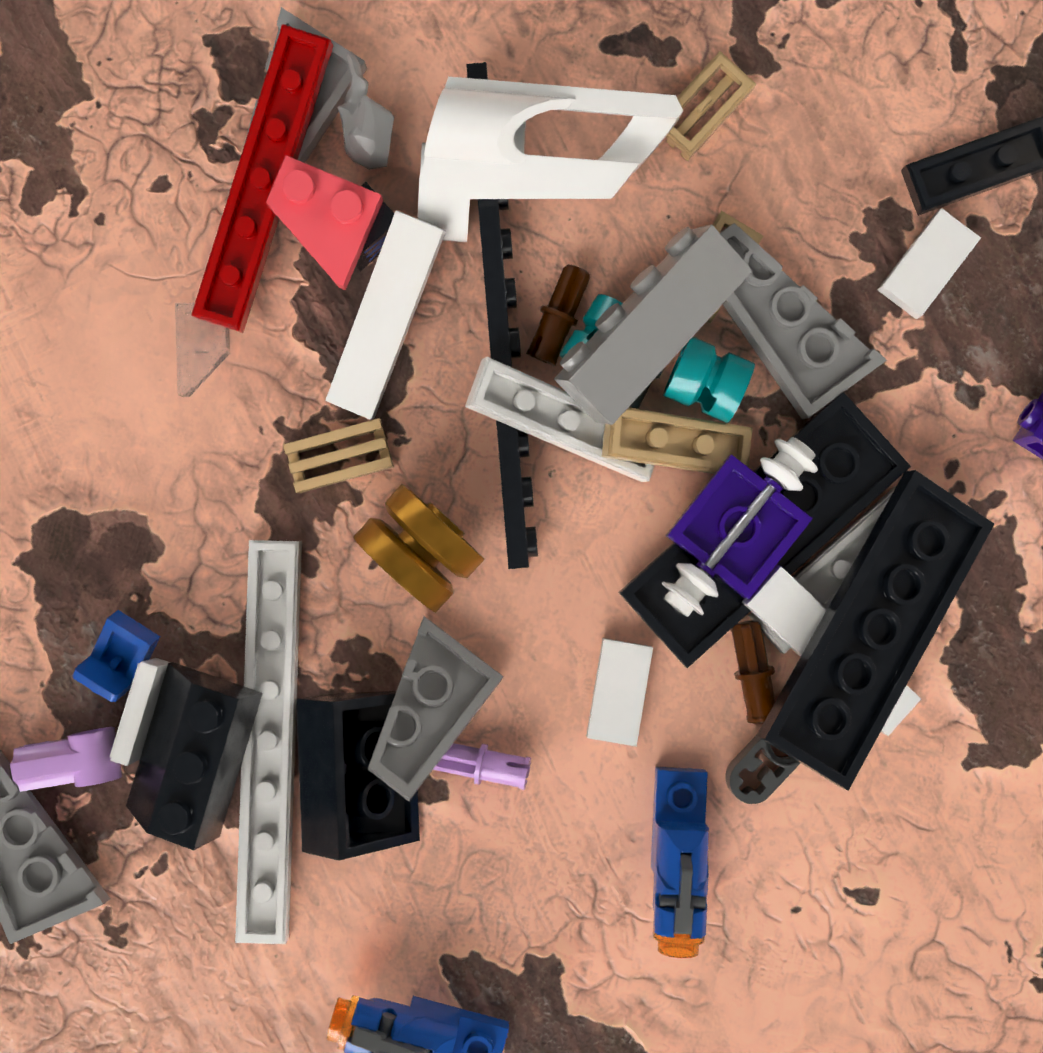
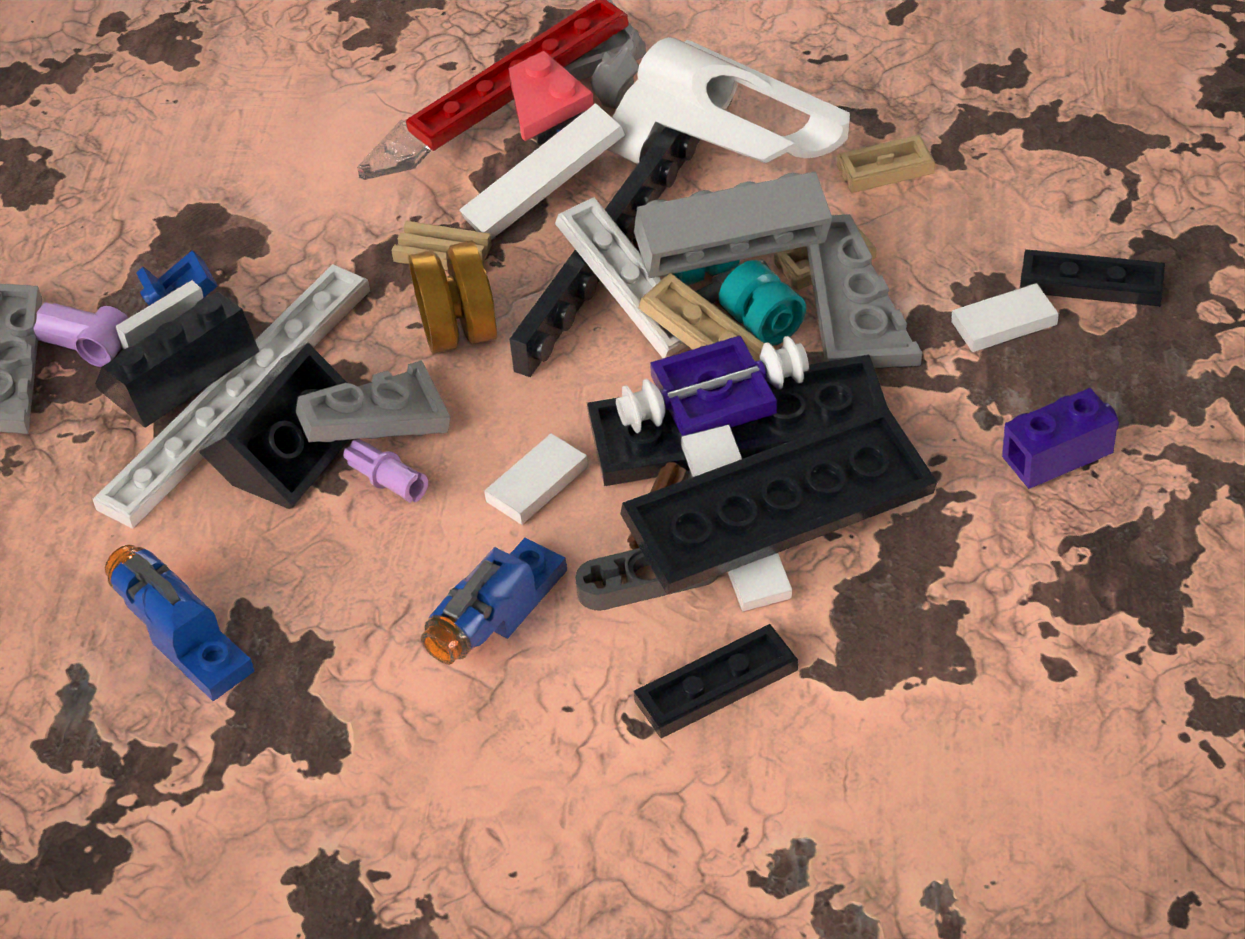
camera: 40 degrees right, 40 degrees down
none -> black tile [634,624,798,739]

